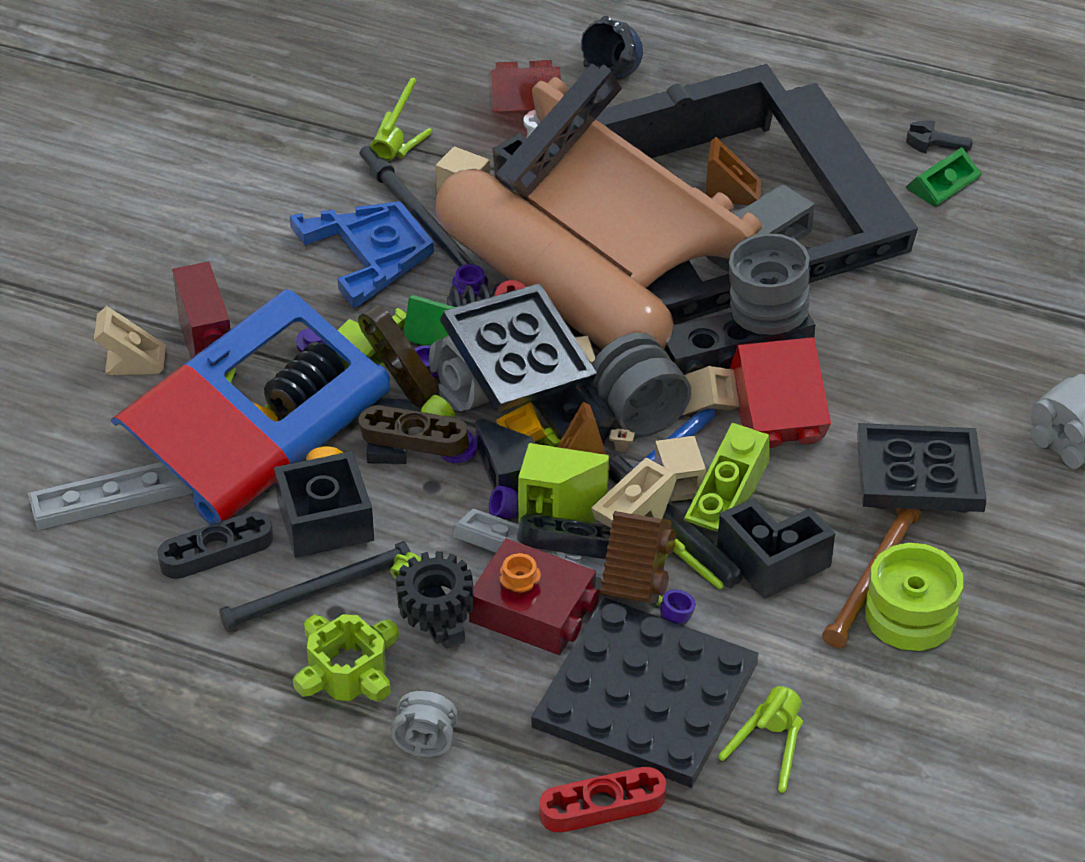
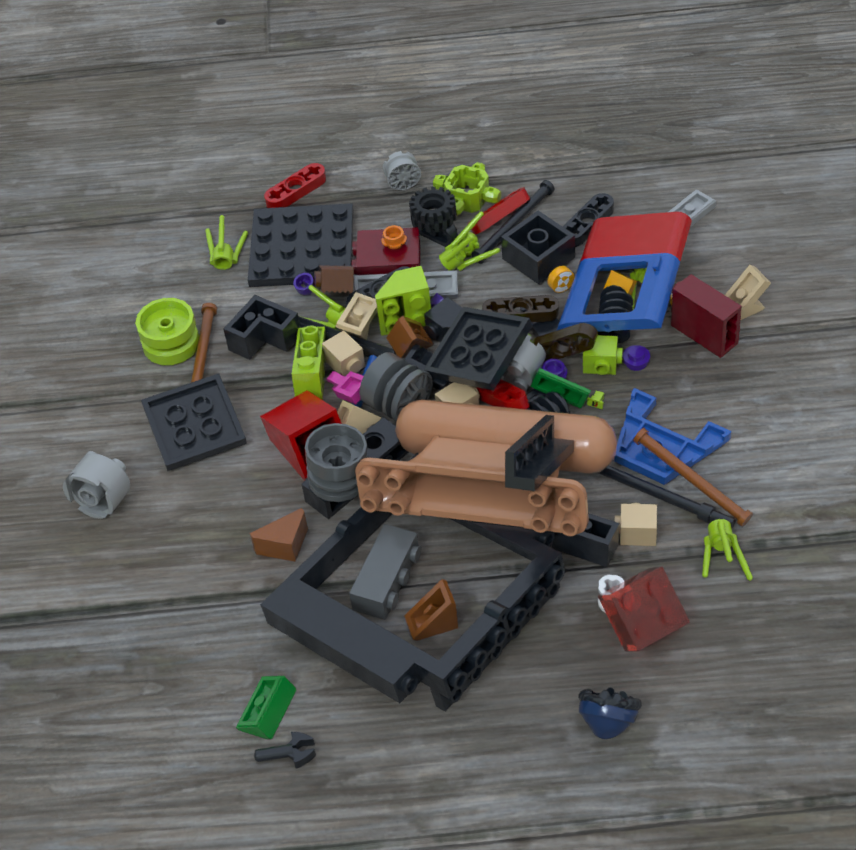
camera: 160 degrees right, 5 degrees up
none -> dark orange slope [250,508,308,562]
none -> dark pink plate [326,371,364,405]
none -> lime plant [439,211,500,271]
none -> red beam [467,187,530,235]
none -> dark orange bar [633,428,753,527]

